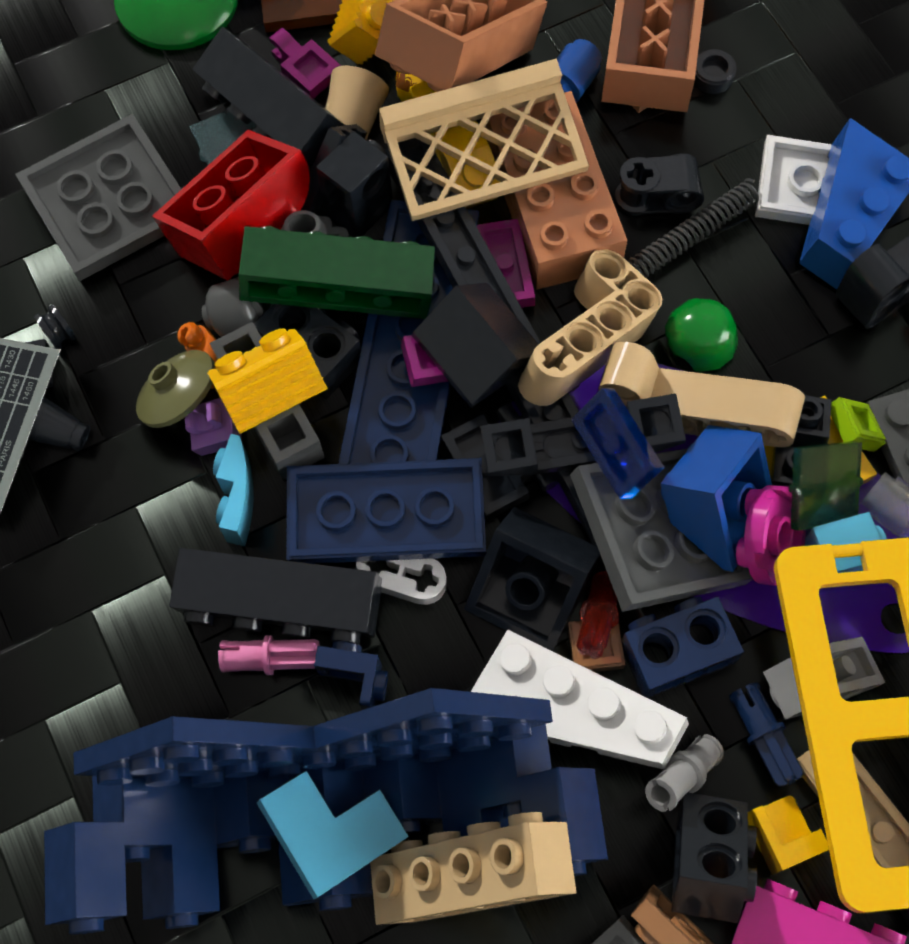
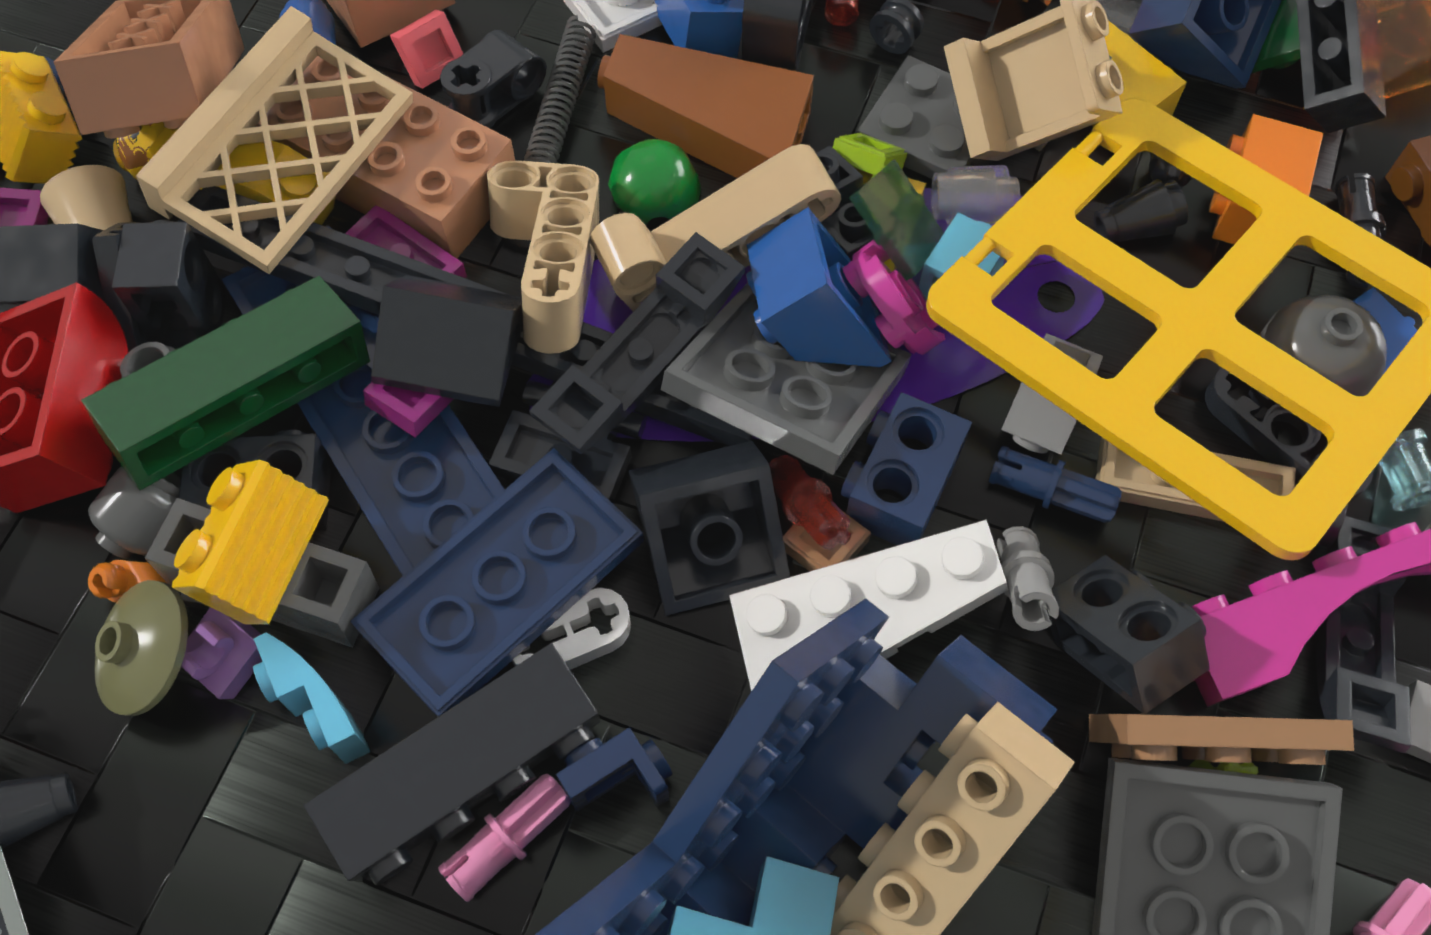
camera: 45 degrees left, 5 degrees down
clear blue plate [571,388,665,499] -> none
yellow panel [748,795,829,875] -> none
none -> coral tile [390,9,464,89]
none -> dark orange slope [598,34,814,178]

